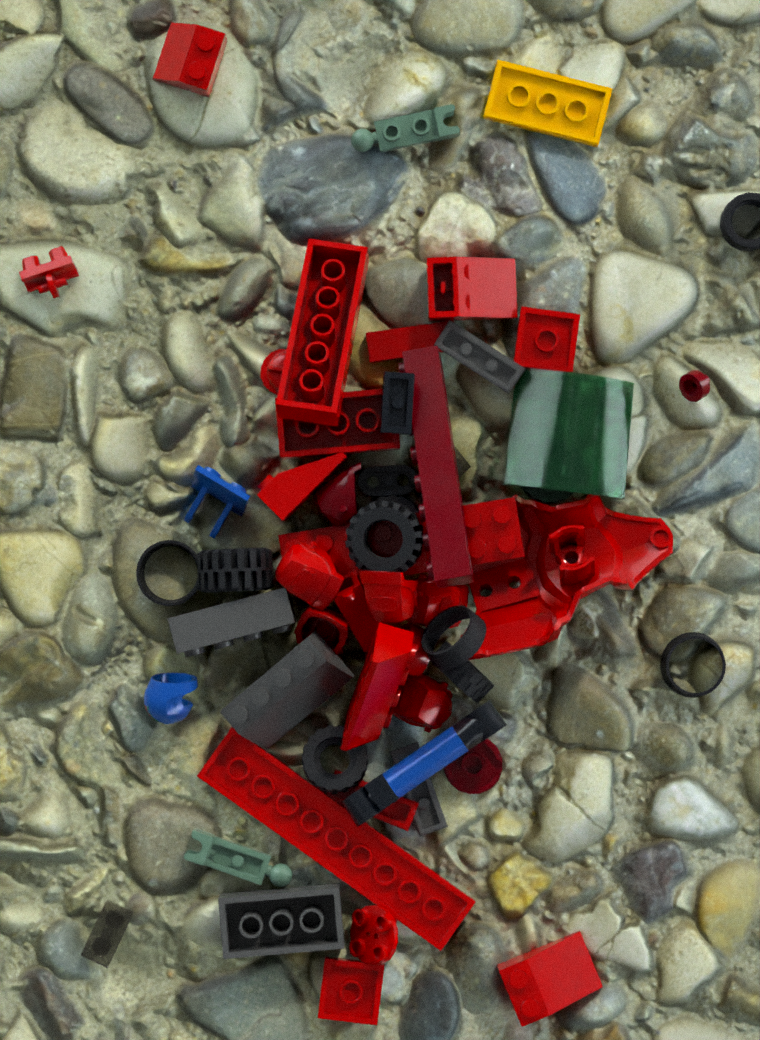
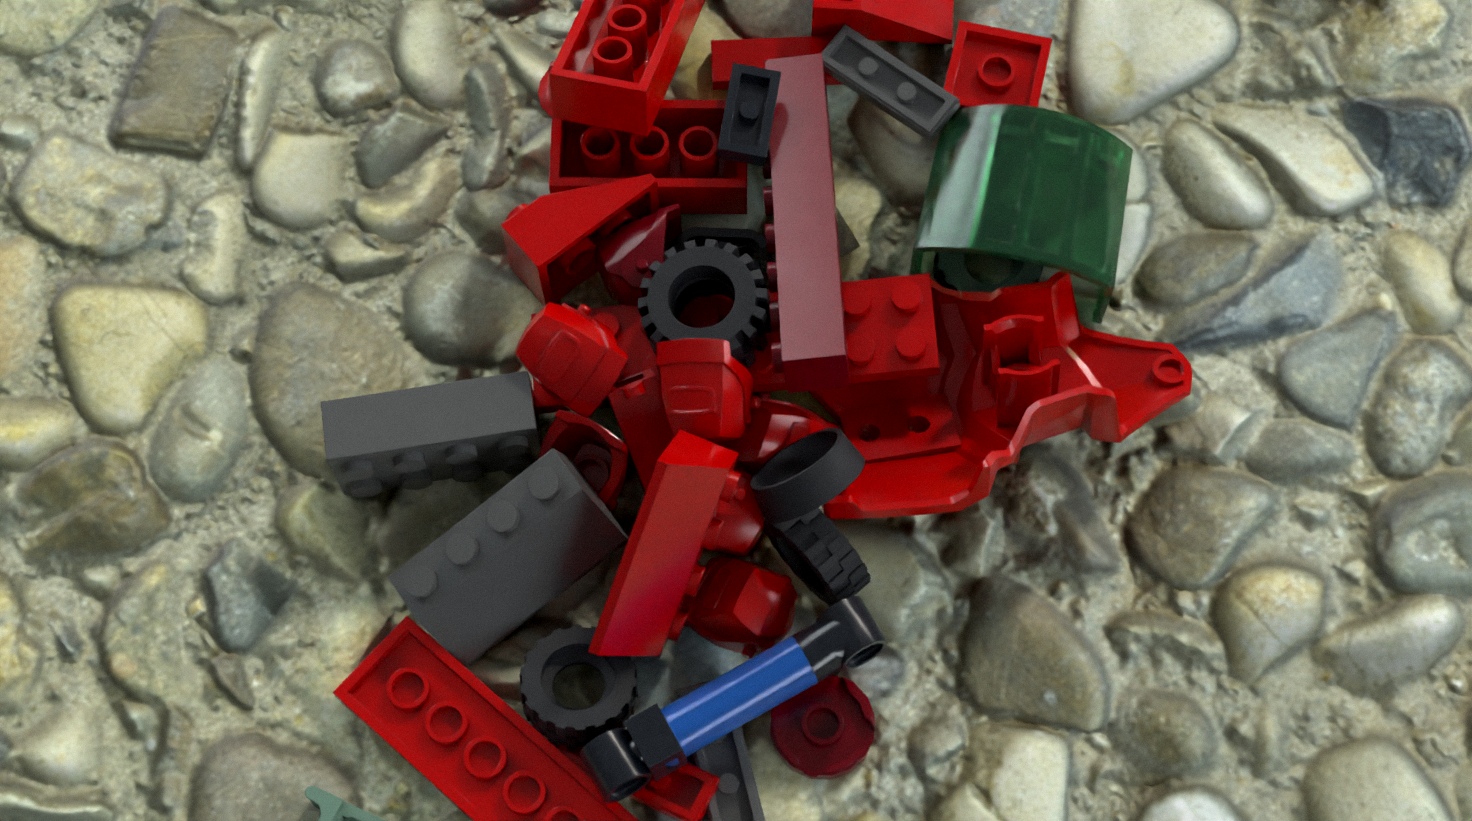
camera: 10 degrees right, 20 degrees down
black tyre [136,540,198,606] -> none
blue helmet [144,673,198,724] -> none
blue plate [184,465,250,539] -> none
black tyre [197,548,274,593] -> none
black tyre [660,632,726,698] -> none
dark red tile [679,370,710,402] -> none

